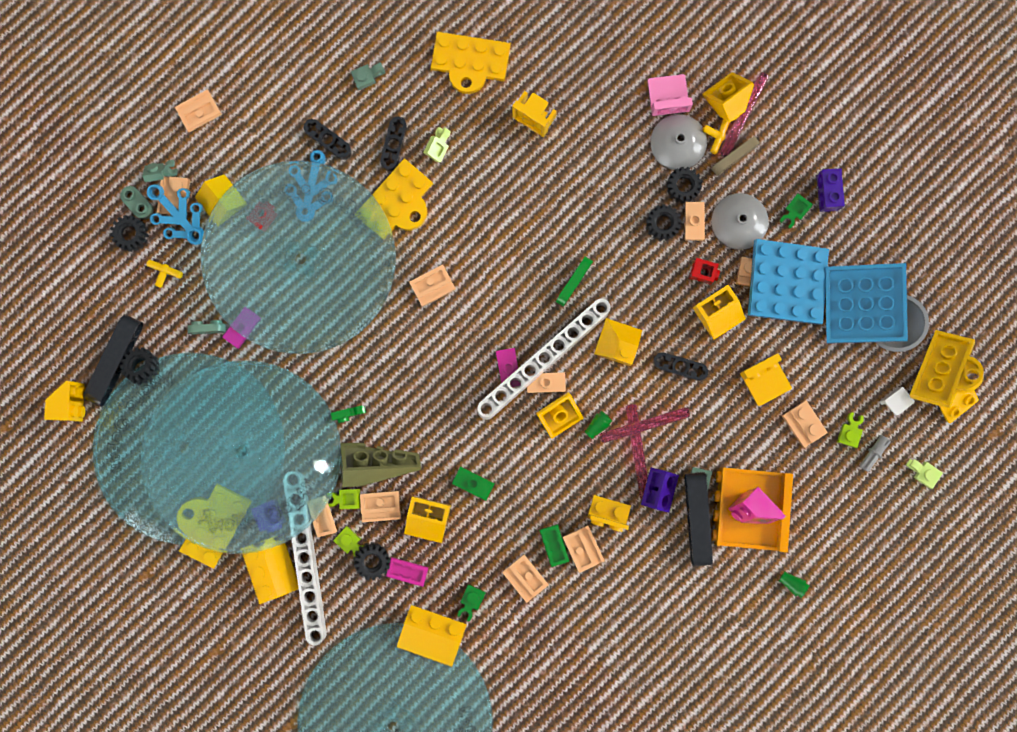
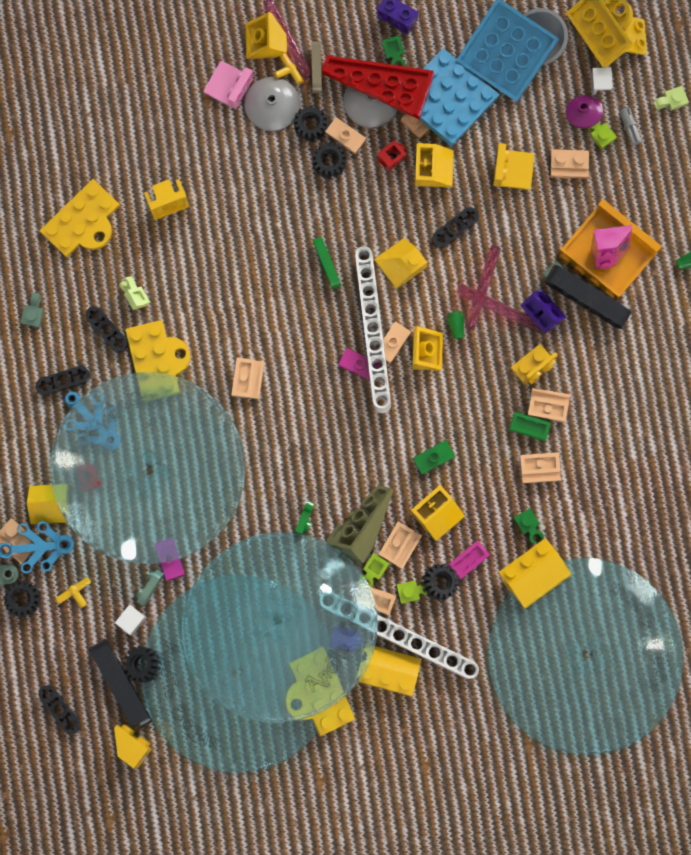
camera: 60 degrees left, 5 degrees down
none -> black beam [38,685,81,734]
none -> white panel [115,605,146,636]
none -> red wing [321,55,434,120]
none -> magenta dish [566,95,603,128]

